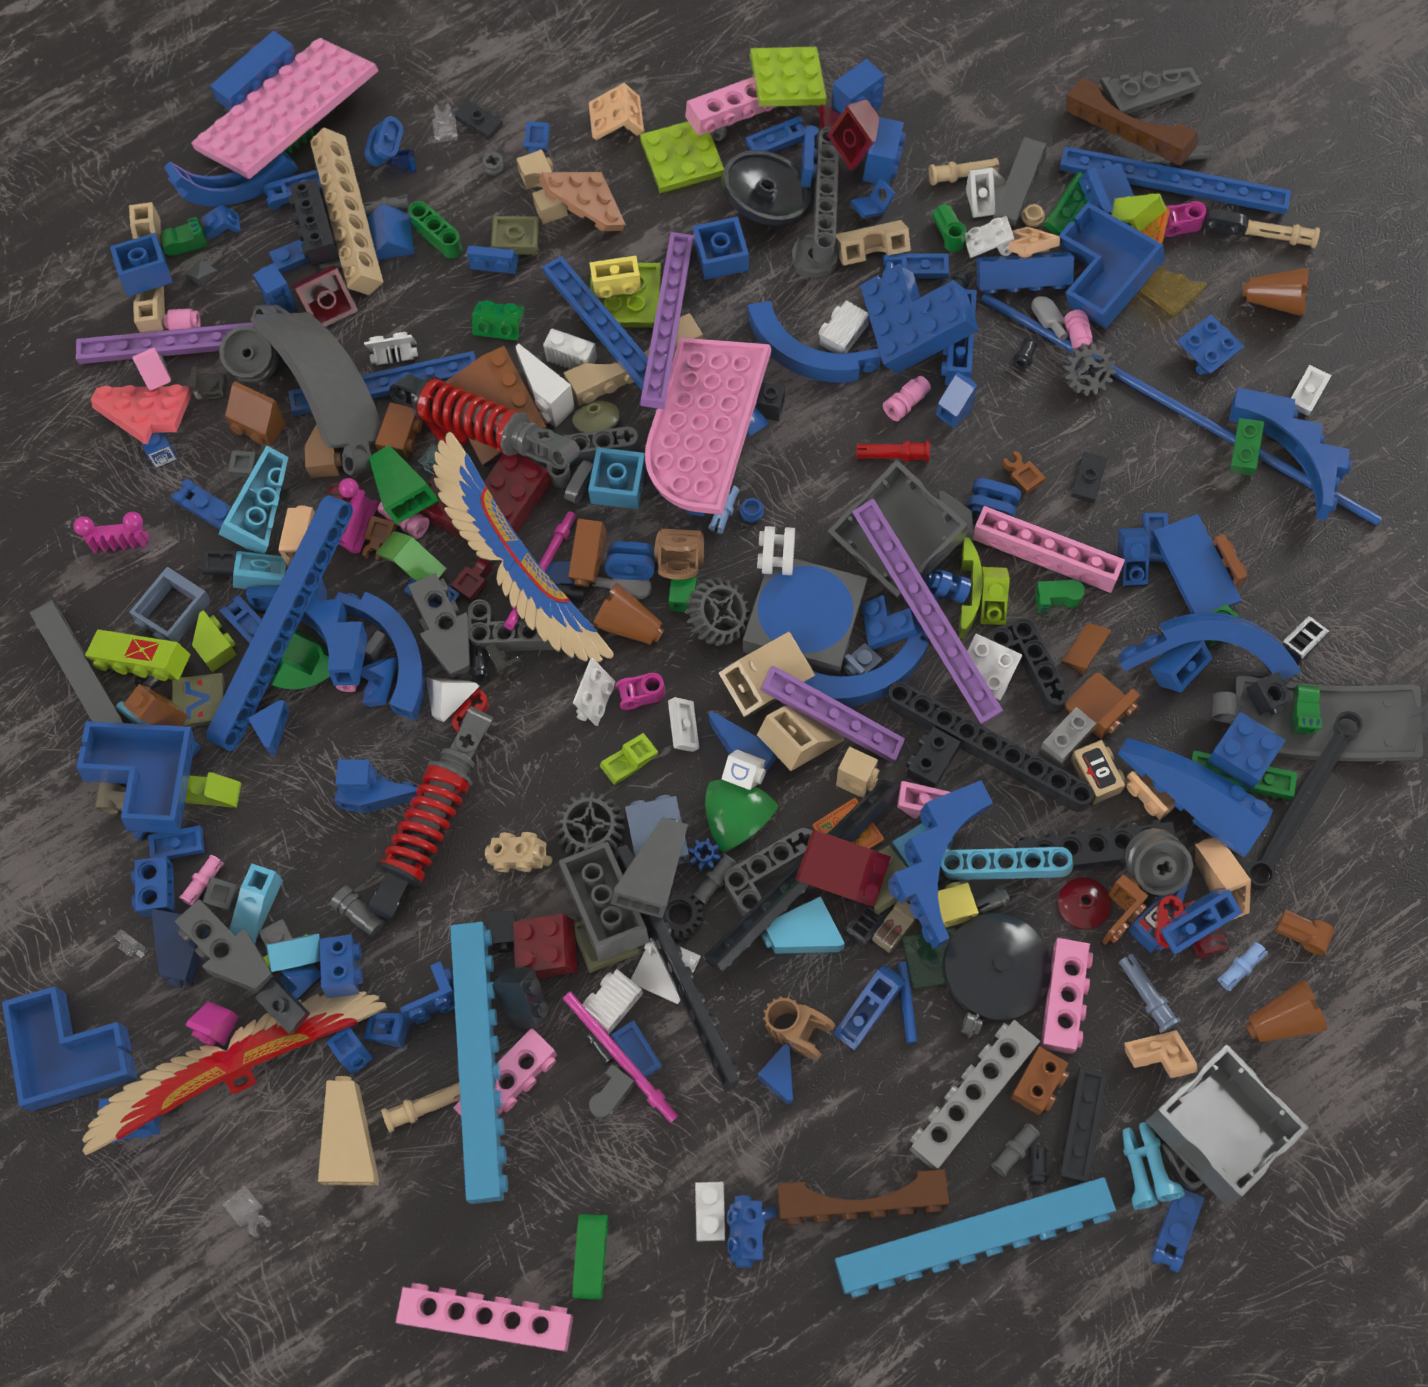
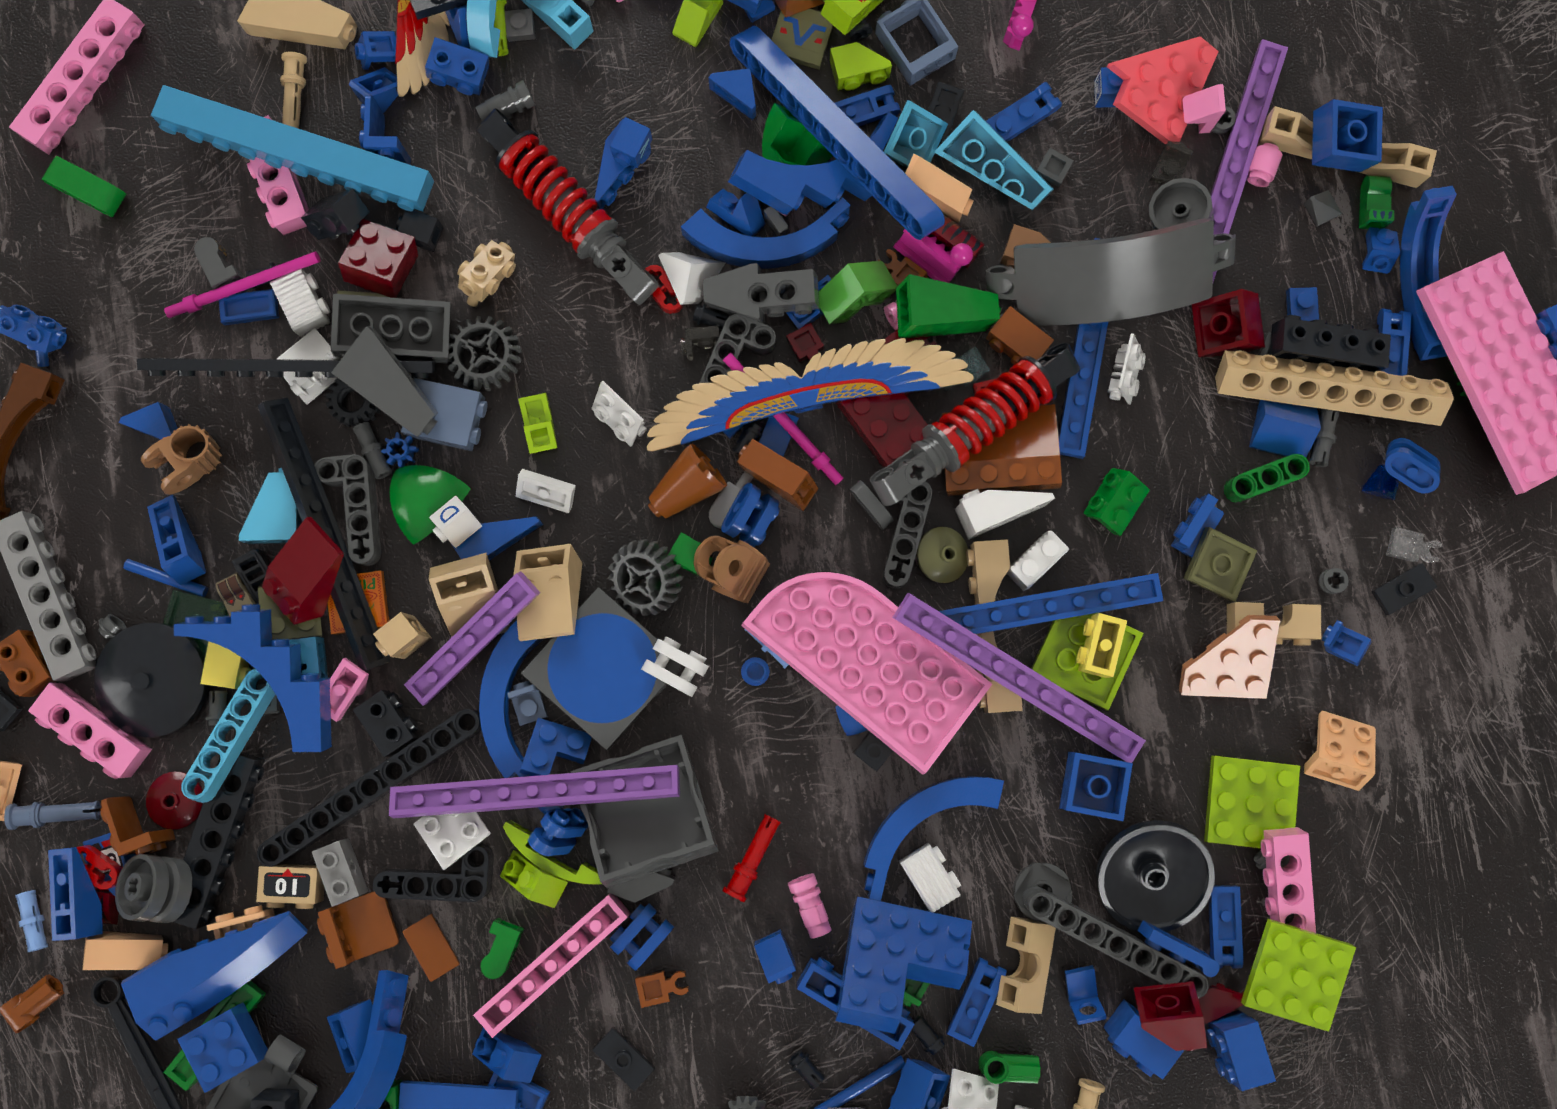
camera: 110 degrees right, 15 degrees up
dark orange slope [225,382,286,446] -> none
blue brick [253,263,298,313] -> none
dark azure brick [588,447,646,510] -> none
dark pink piece [615,673,666,710] -> none
white plate [696,1182,725,1241] -> none

